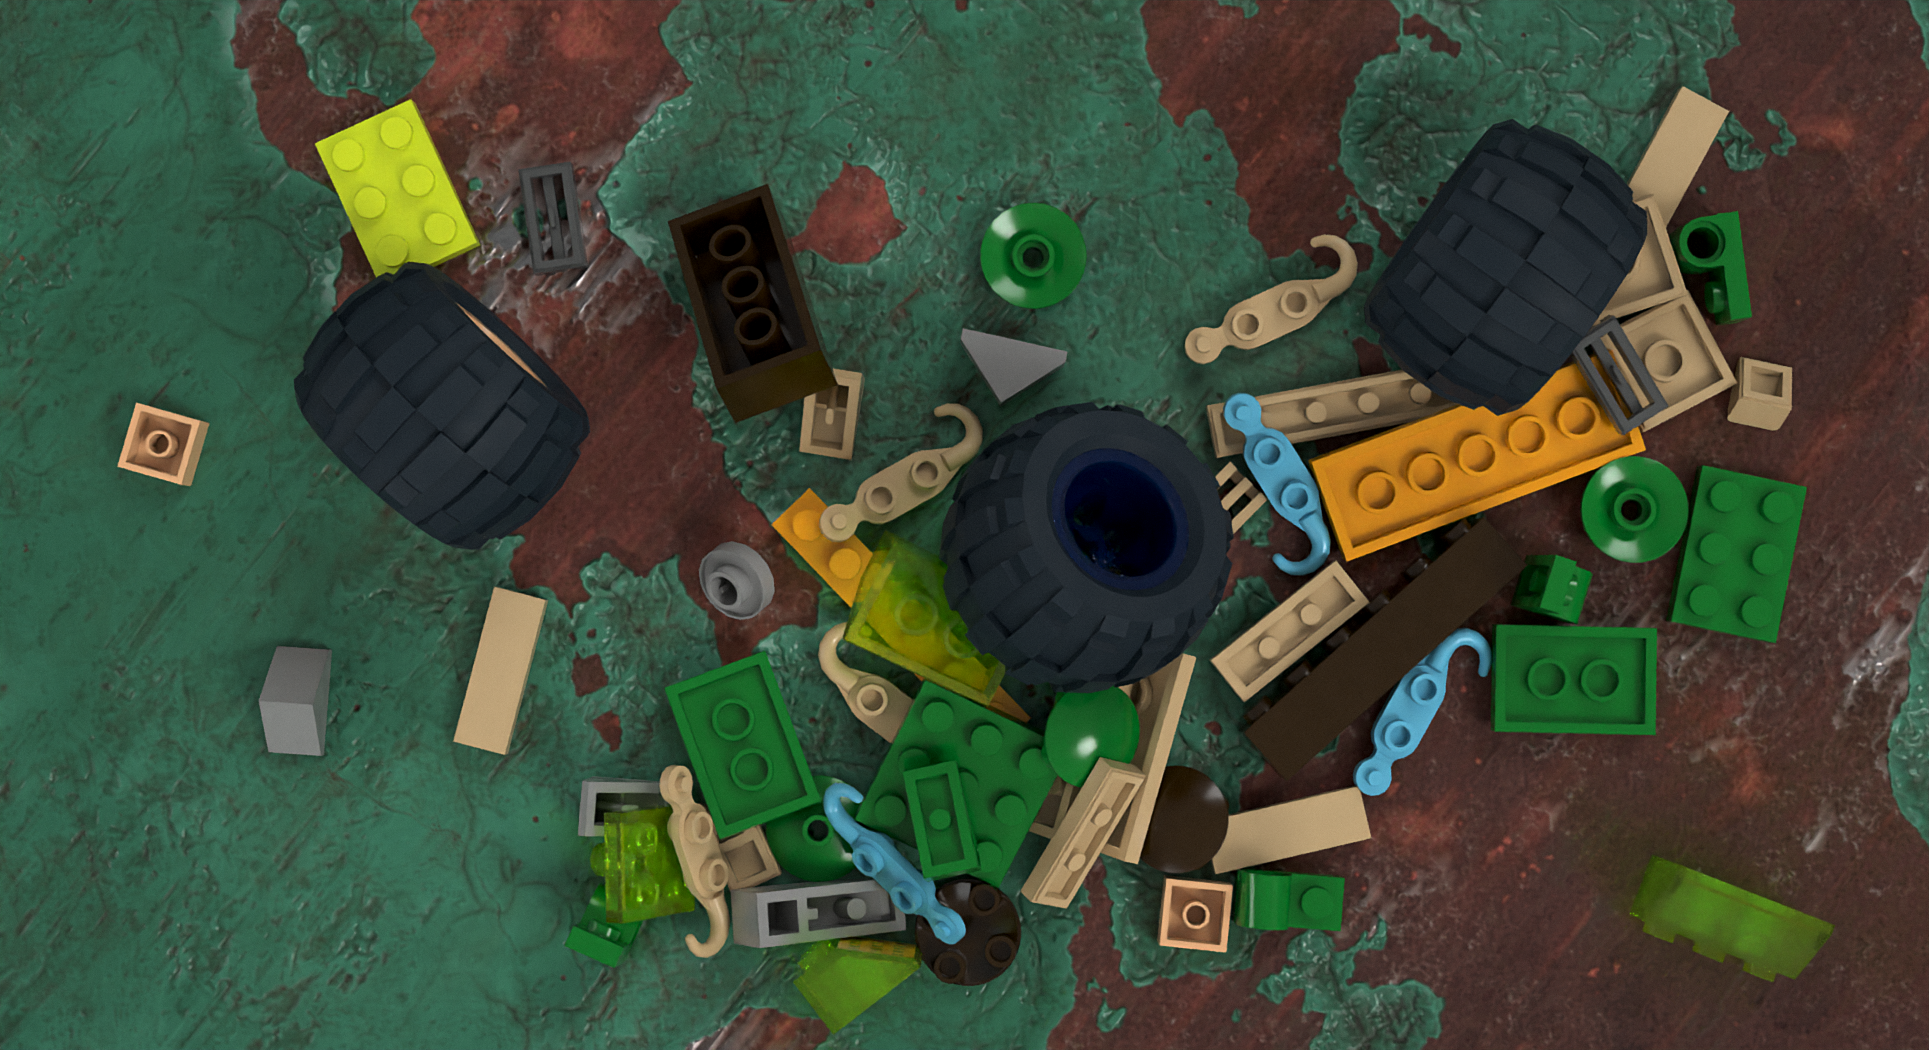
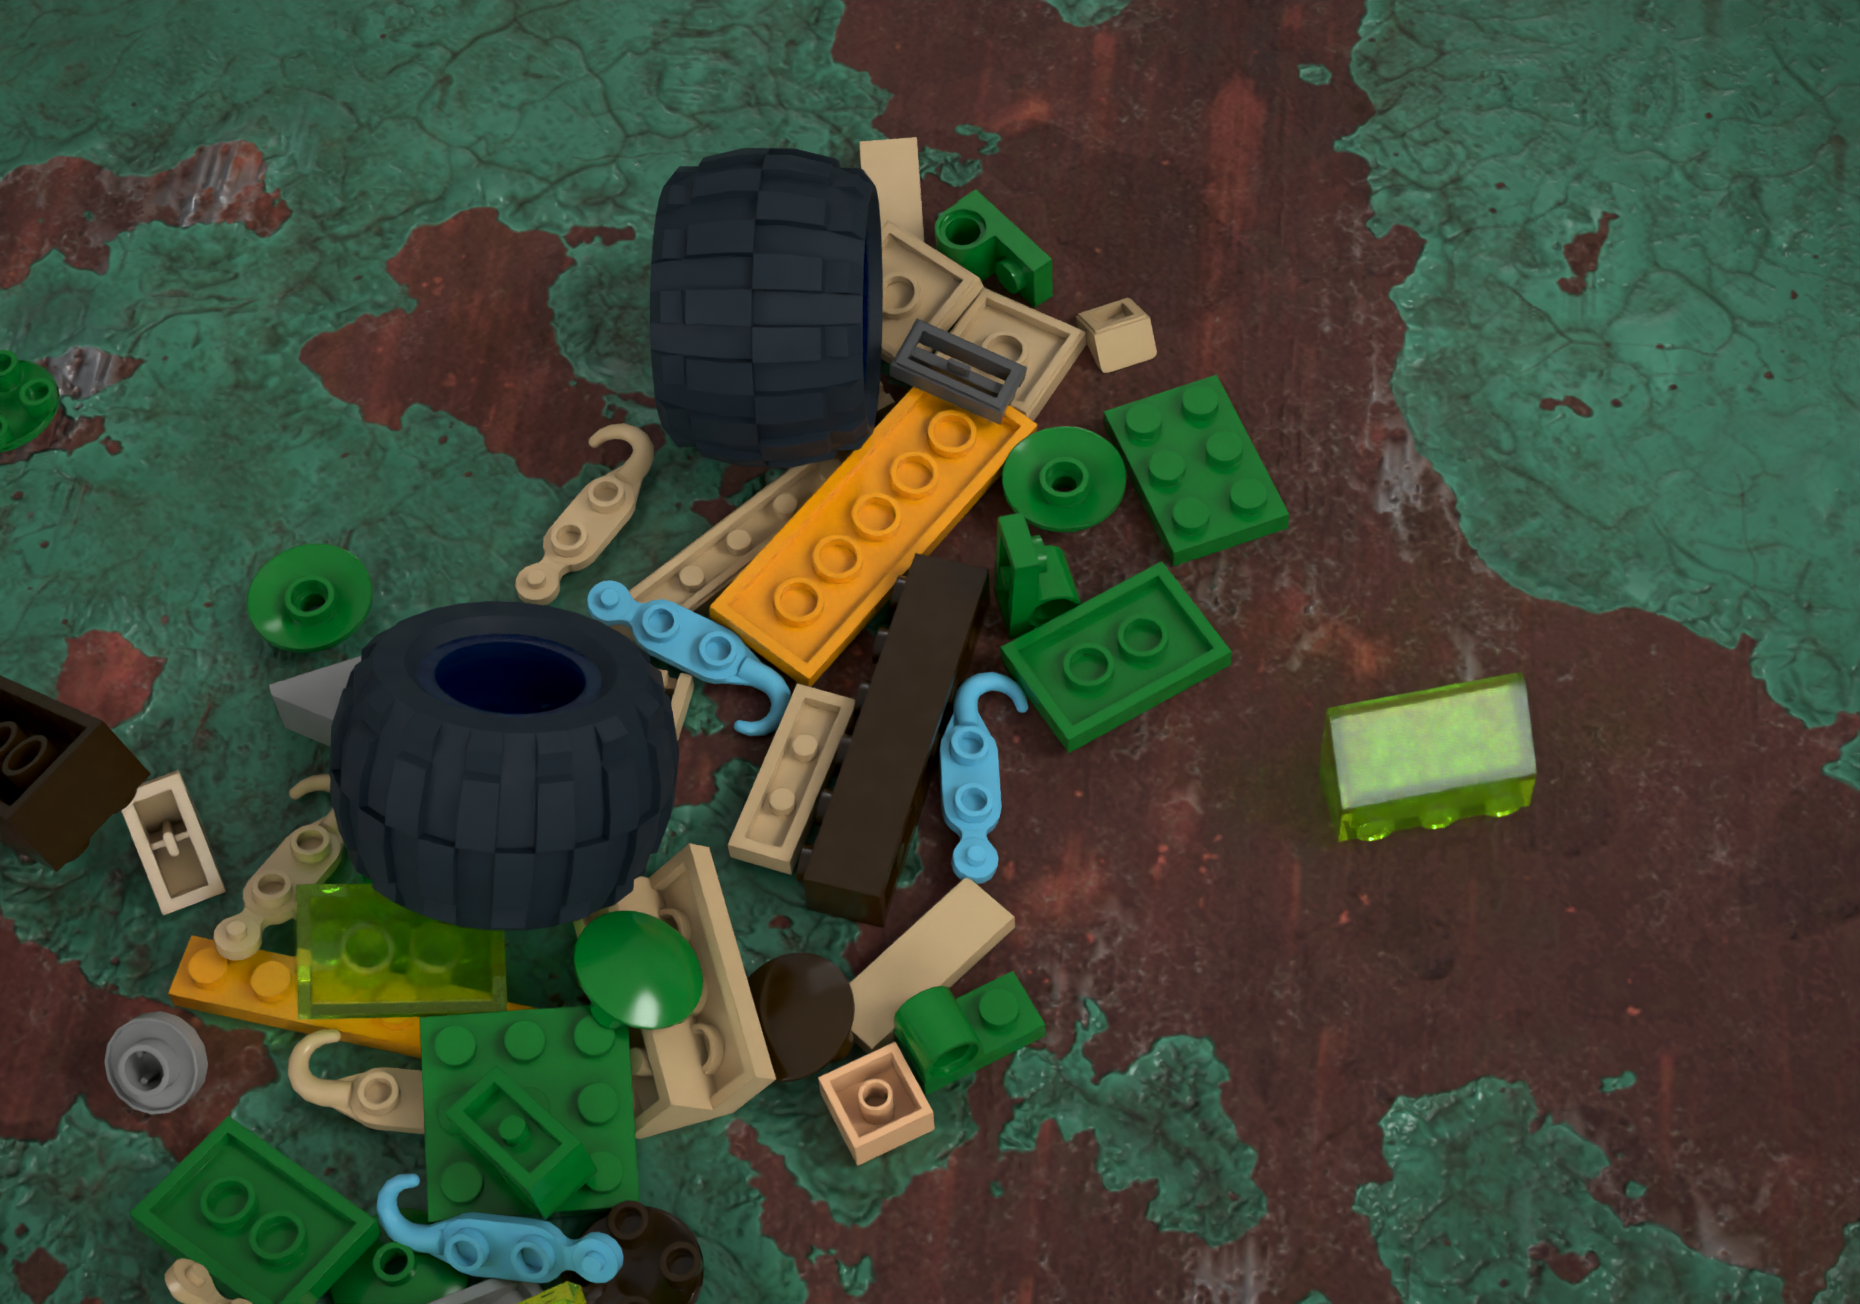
camera: 30 degrees left, 30 degrees down
tan tile [1021,757,1146,908] -> none

